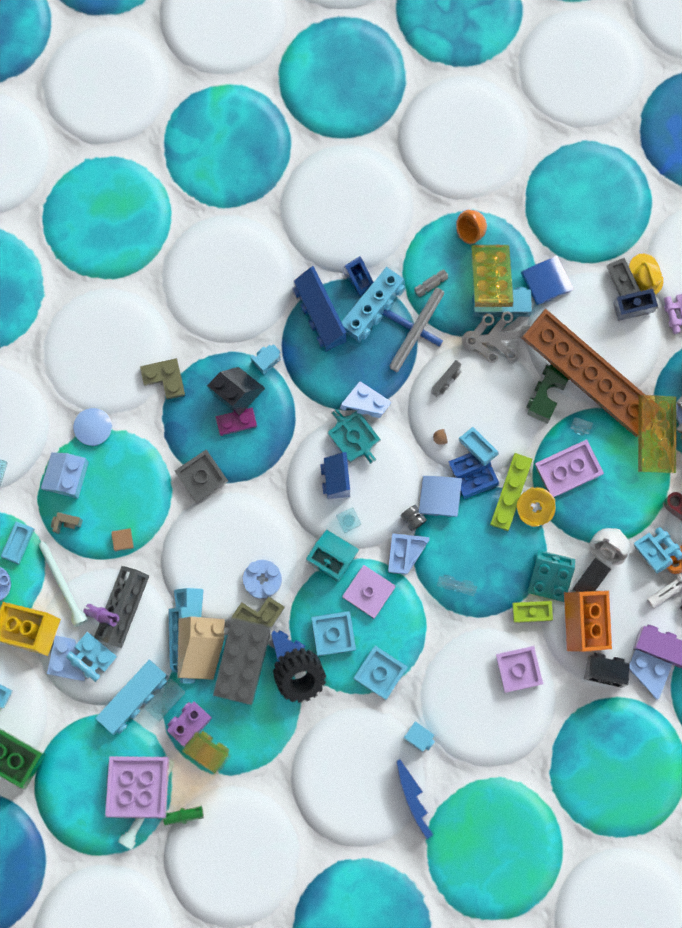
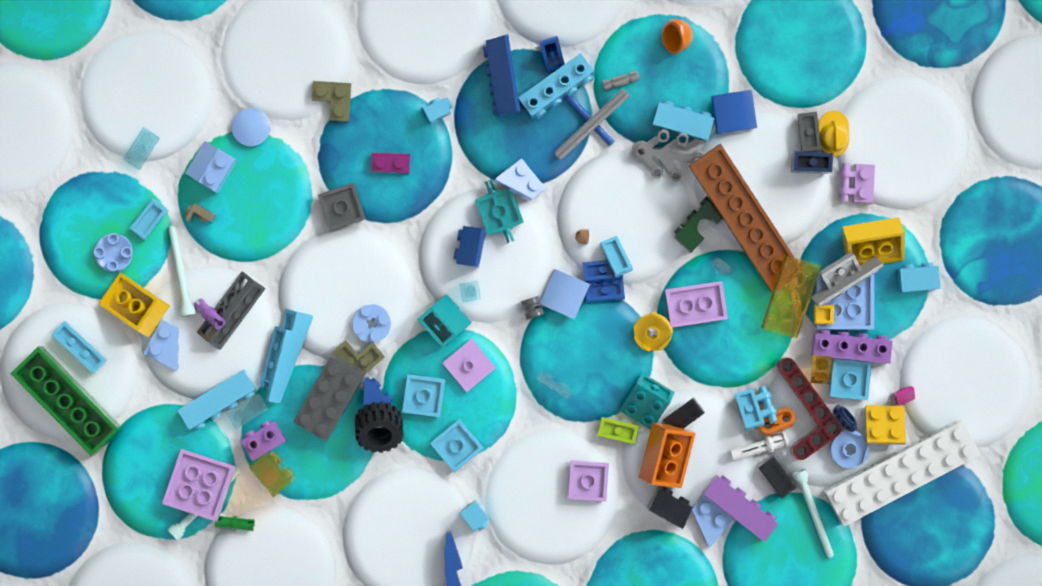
camera: 15 degrees right, 10 degrees up
medium azure plate [66,632,117,682] -> none
medium nougat tile [111,528,134,551] -> none
tan slope [178,617,225,680] -> none
black slope [207,367,265,416] -> none
light blue wing [388,533,429,575] -> none
dark grey plate [431,360,462,397] -> none
clear yellow plate [471,245,513,307] -> none
lime plate [490,453,533,531] -> none
white cylinder [589,528,629,565] -> none

